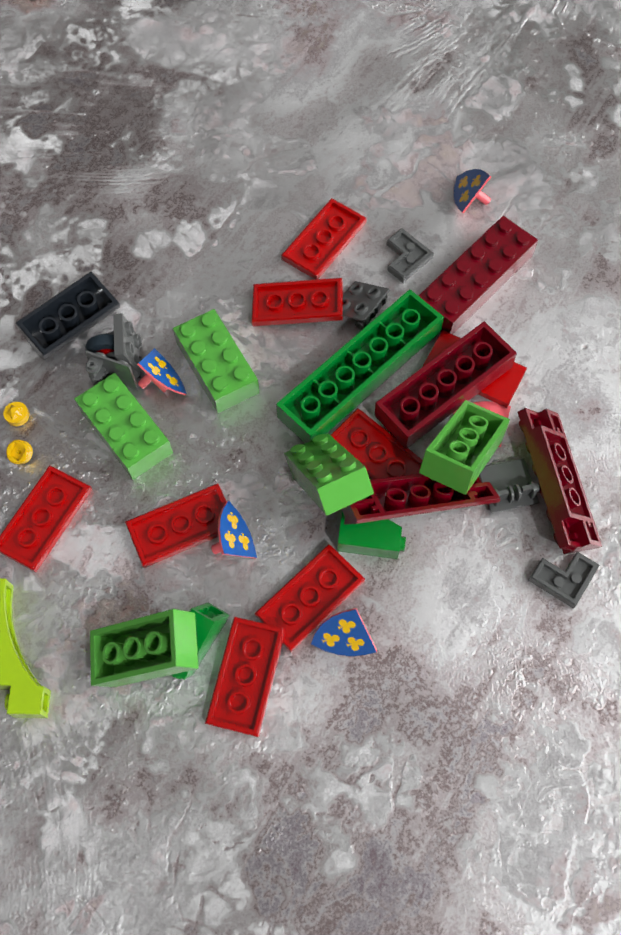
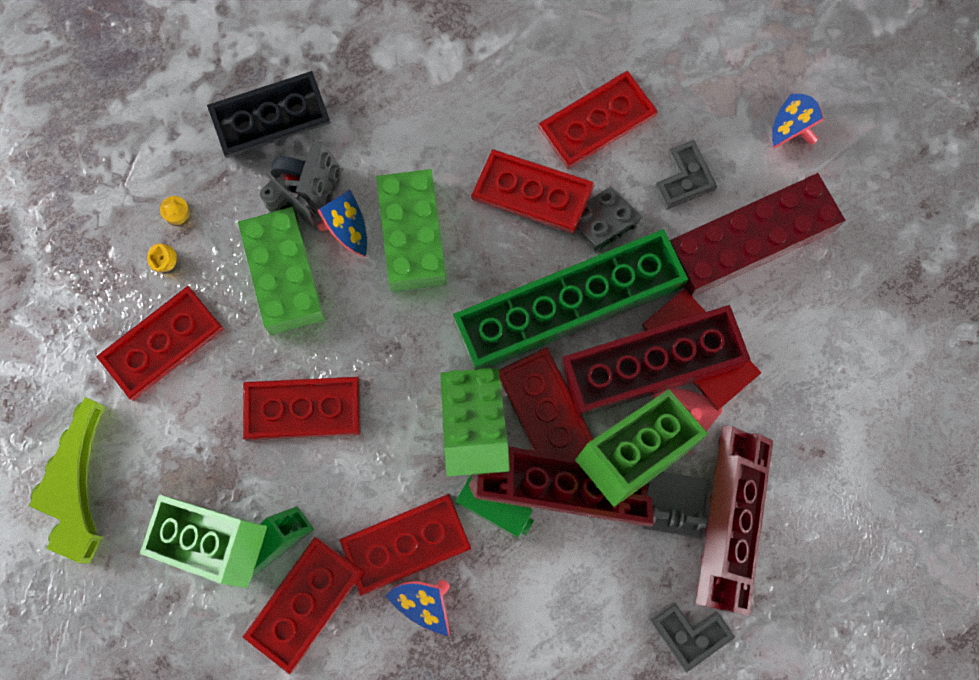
camera: 20 degrees right, 10 degrees up
blue shield [211,501,257,559] -> none

